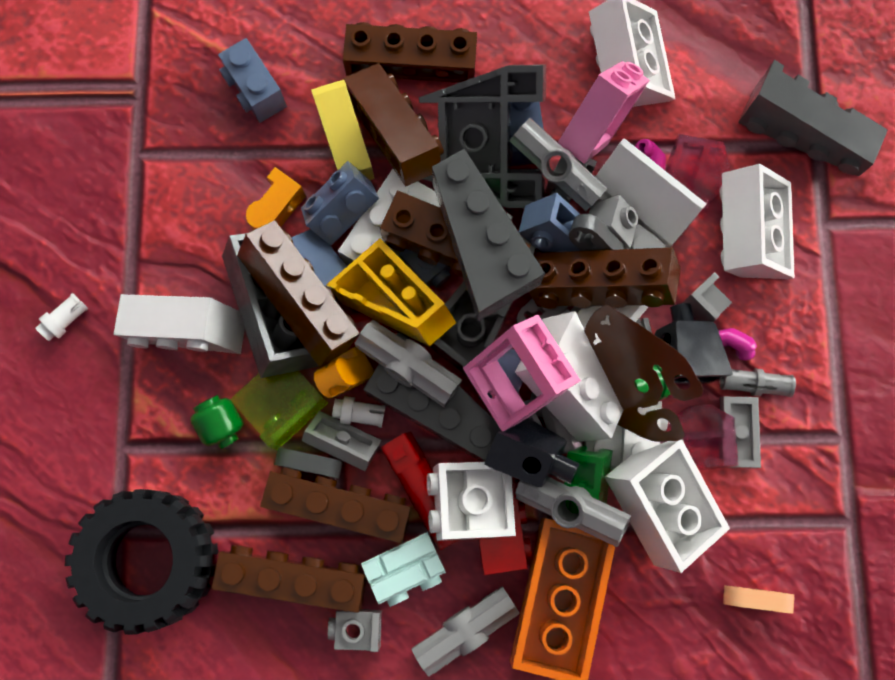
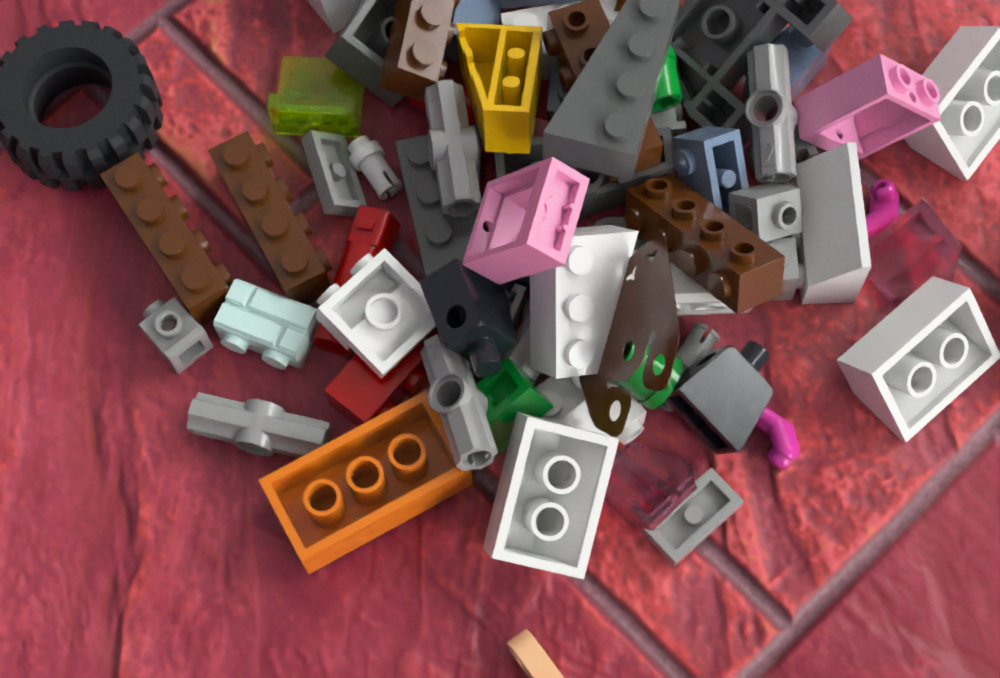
camera: 50 degrees right, 10 degrees down
green head [190,395,244,449] -> none
dark grey beam [274,447,343,479] -> none
light orange leg [314,347,374,398] -> none
dark grey beam [569,214,625,251] -> none
light grey panel [683,272,732,322] -> none
light grey pin [720,368,796,397] -> none

